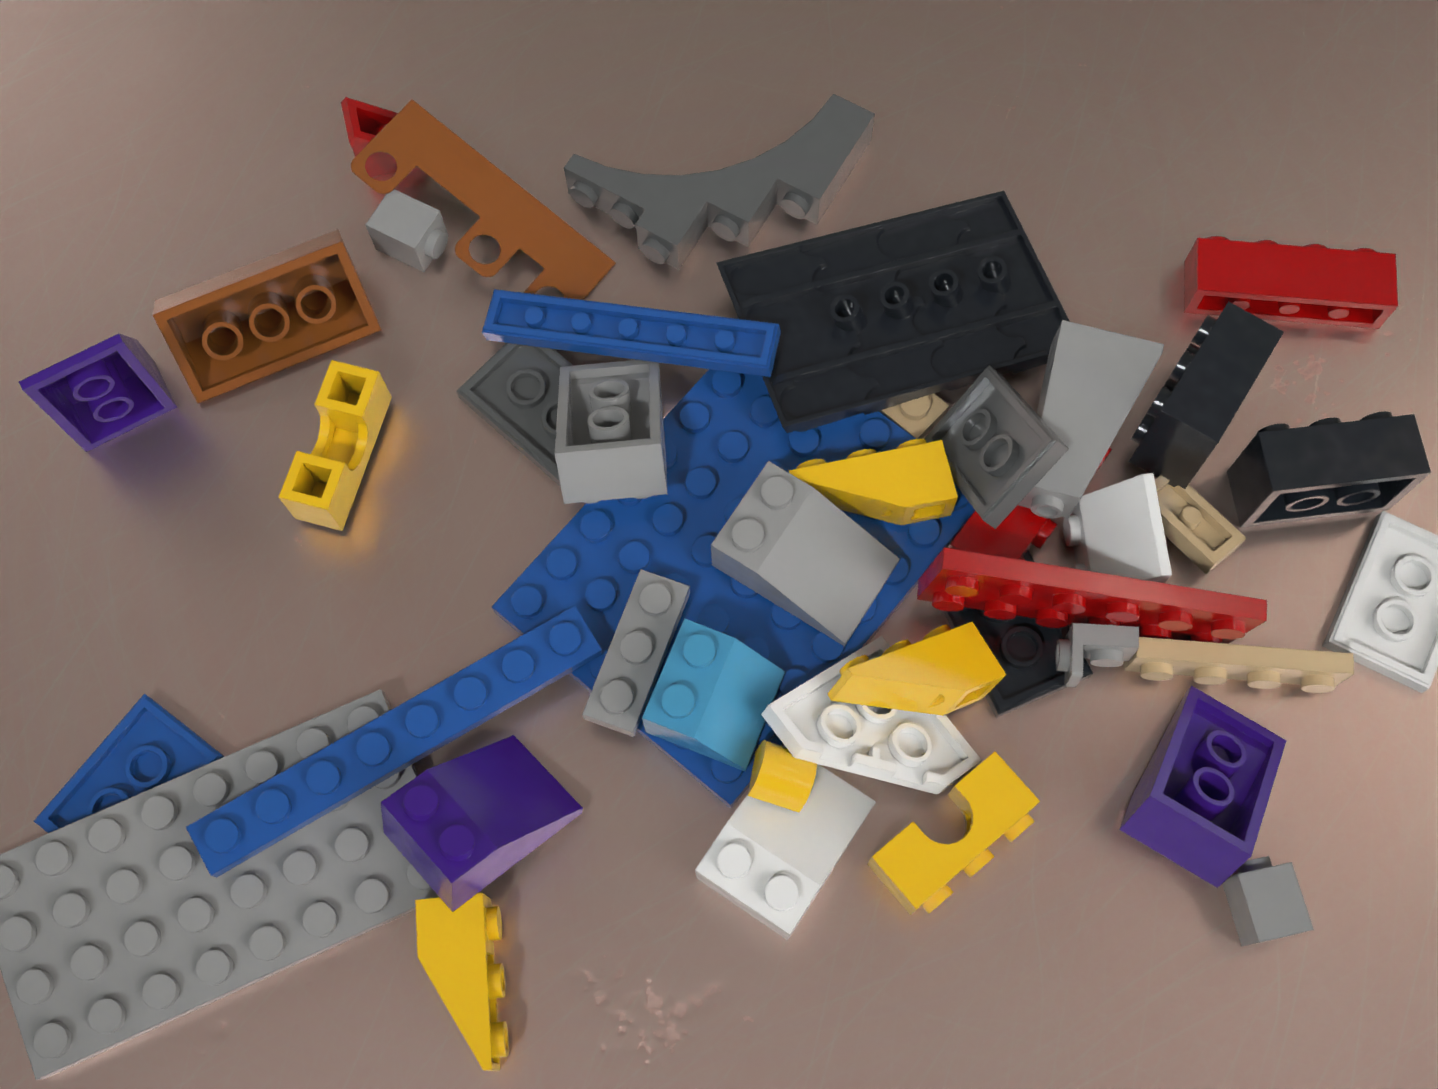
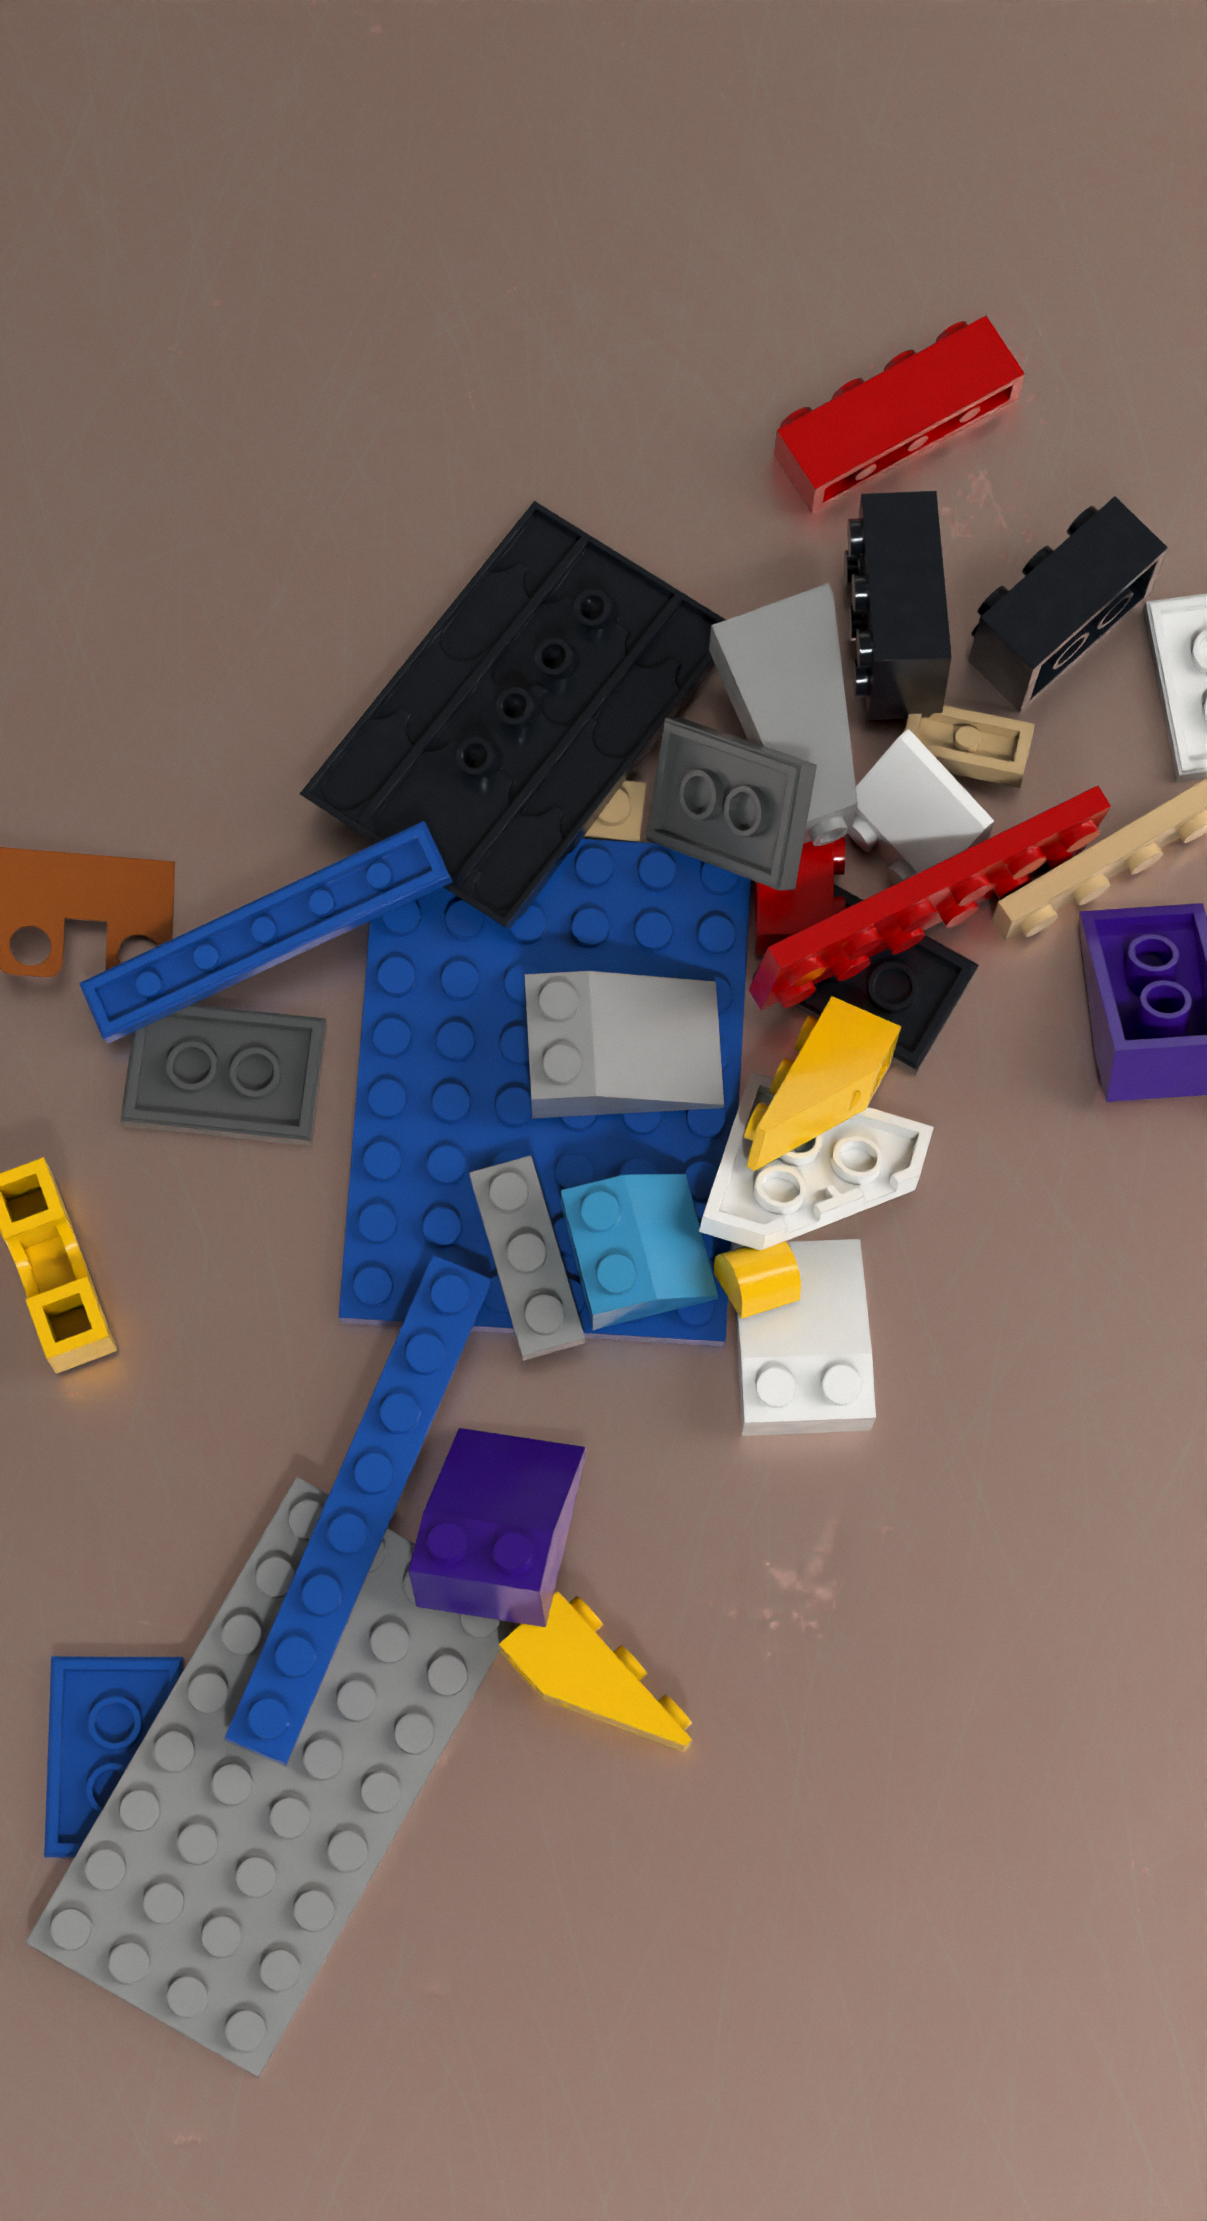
camera: 40 degrees left, 5 degrees up
light grey slope [555,360,668,504] -> none
dark grey arch [564,94,875,270] -> none
yellow slope [789,439,958,525] -> none
yellow arch [867,751,1040,915] -> none
light grey bracket [1055,623,1139,687] -> none

